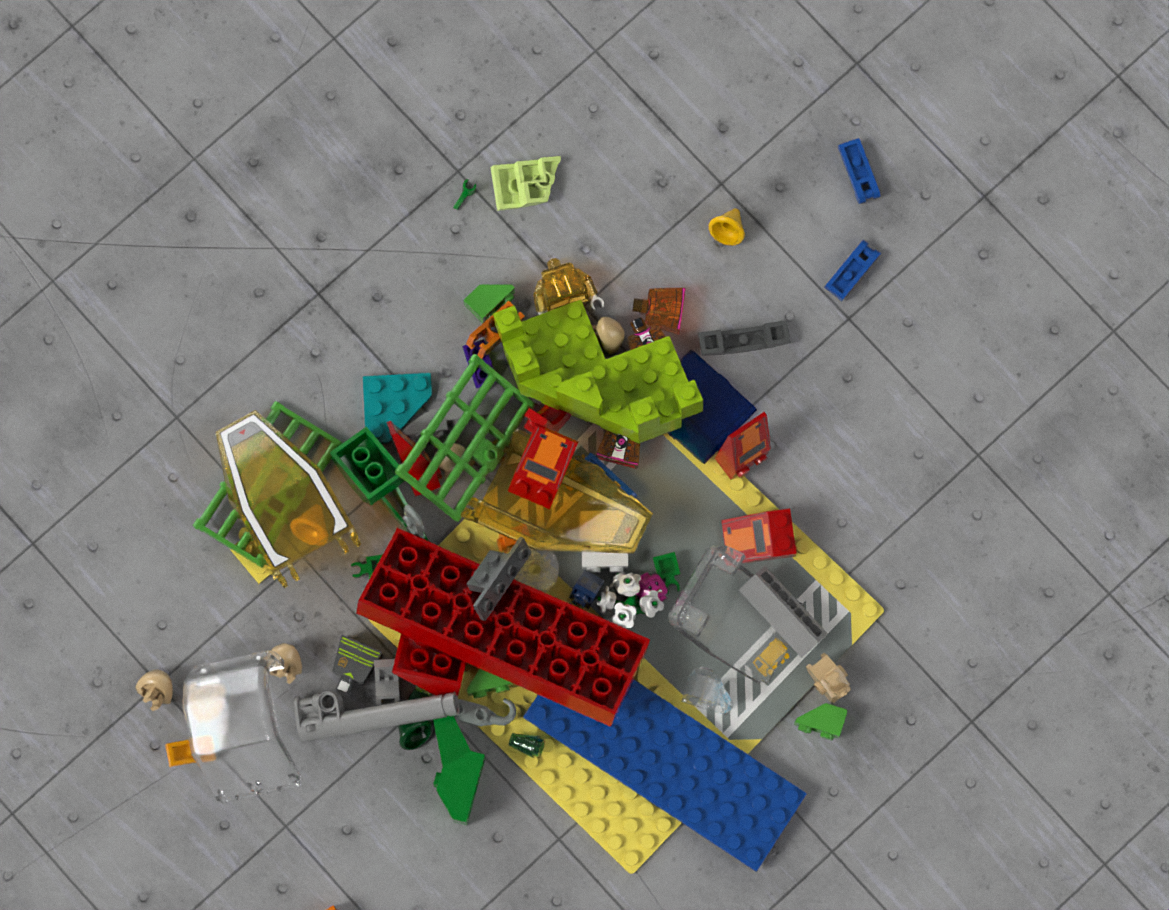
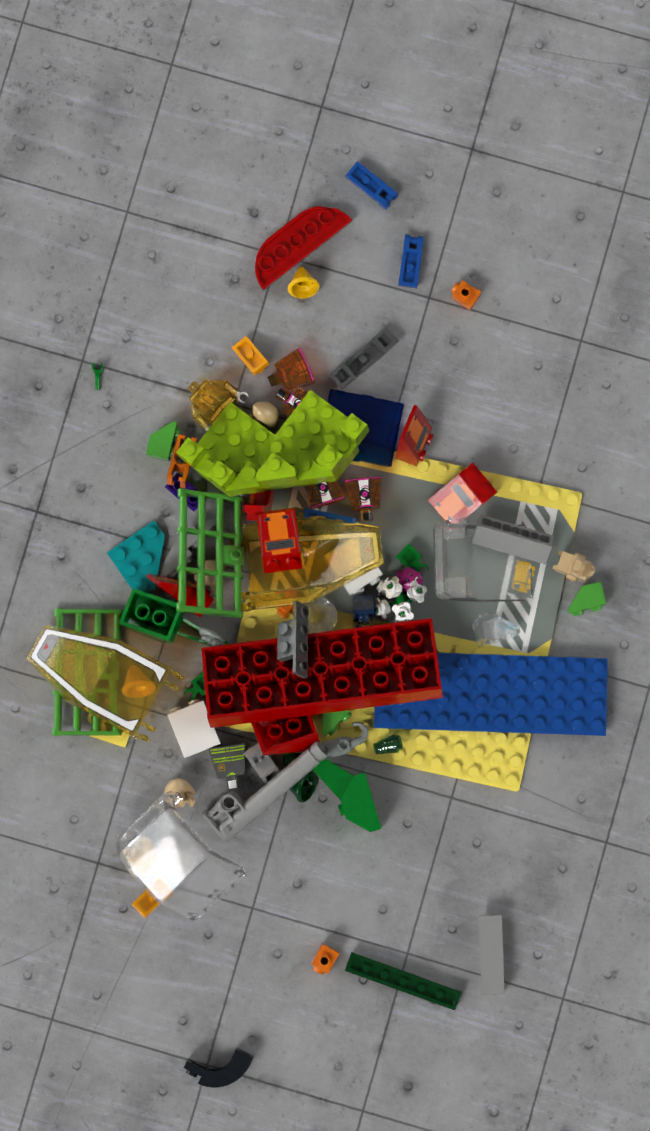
camera: 25 degrees left, 5 degrees up
tan piece [135,669,173,711] -> none
yellowish green slope [490,156,561,211] -> none
none -> white brick [167,699,221,758]
none -> light orange hinge [231,336,269,376]
none -> red plate [255,206,352,291]
none -> torso [345,476,381,522]
none -> orange brick [451,280,481,311]

